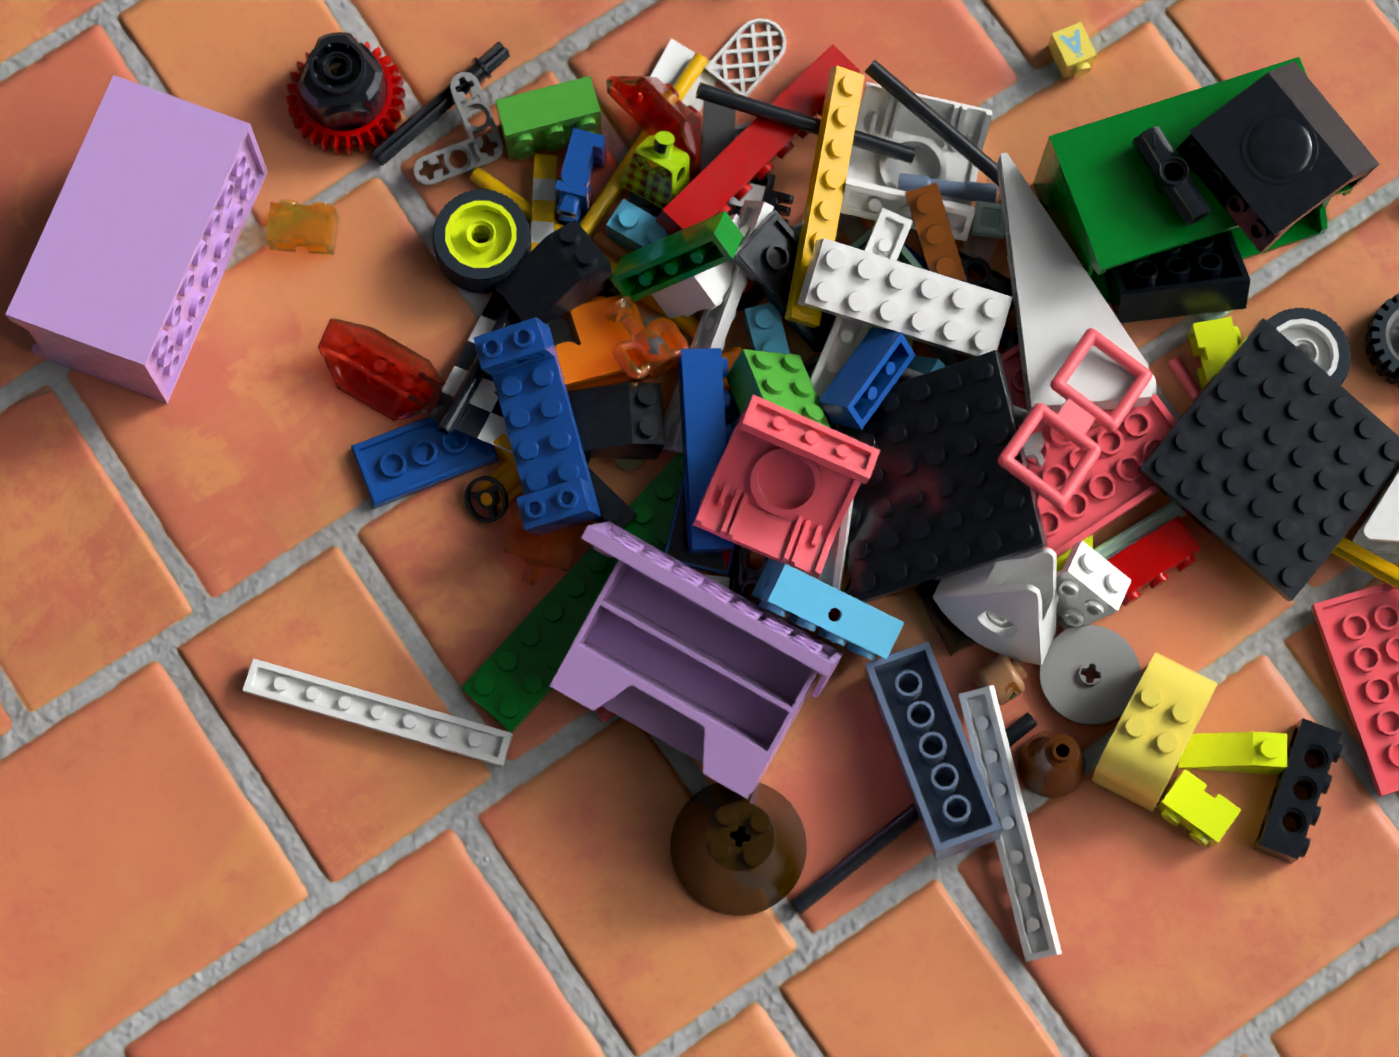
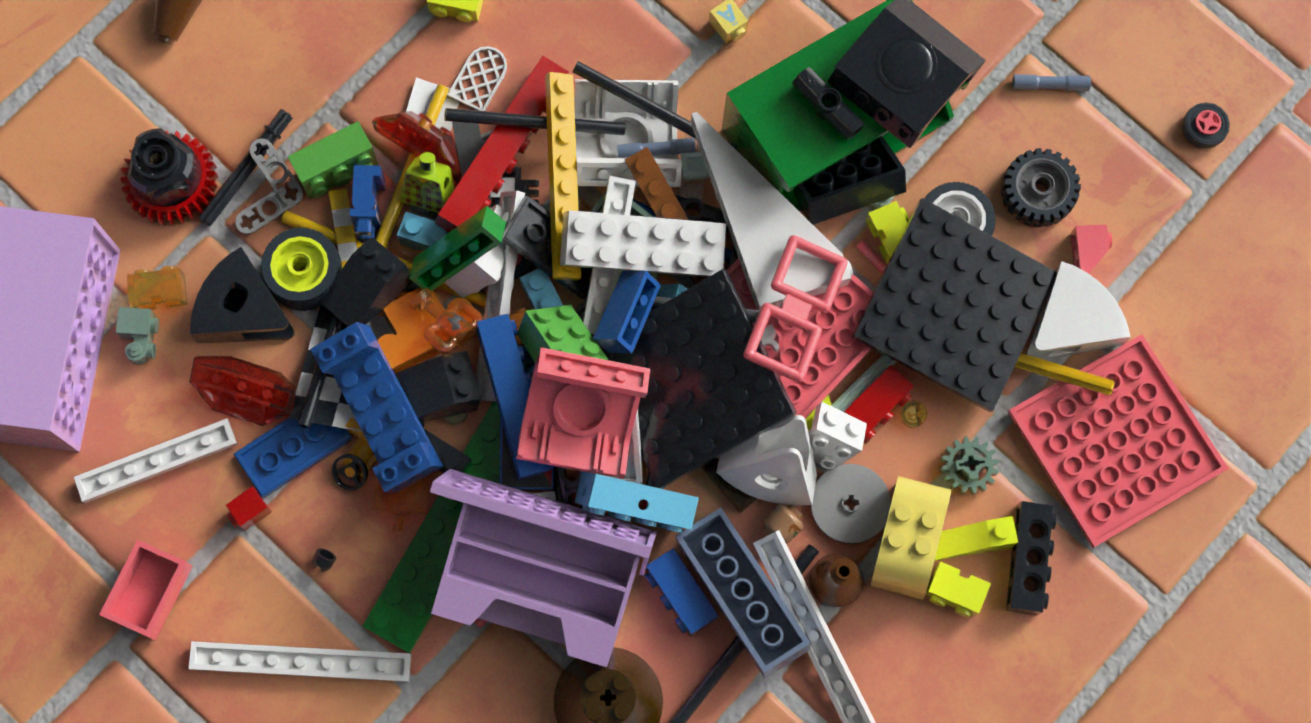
camera: 15 degrees left, 0 degrees up
none -> white plate [74,419,238,503]
none -> coral piece [99,540,193,640]
none -> sand green brick [116,307,159,365]
none -> black piece [190,247,295,343]
none -> red brick [226,486,272,531]
none -> black hinge [312,548,336,572]
none -> blue brick [644,548,718,637]
none -> clear yellow tile [900,400,928,428]
none -> sand green gear [940,436,999,495]

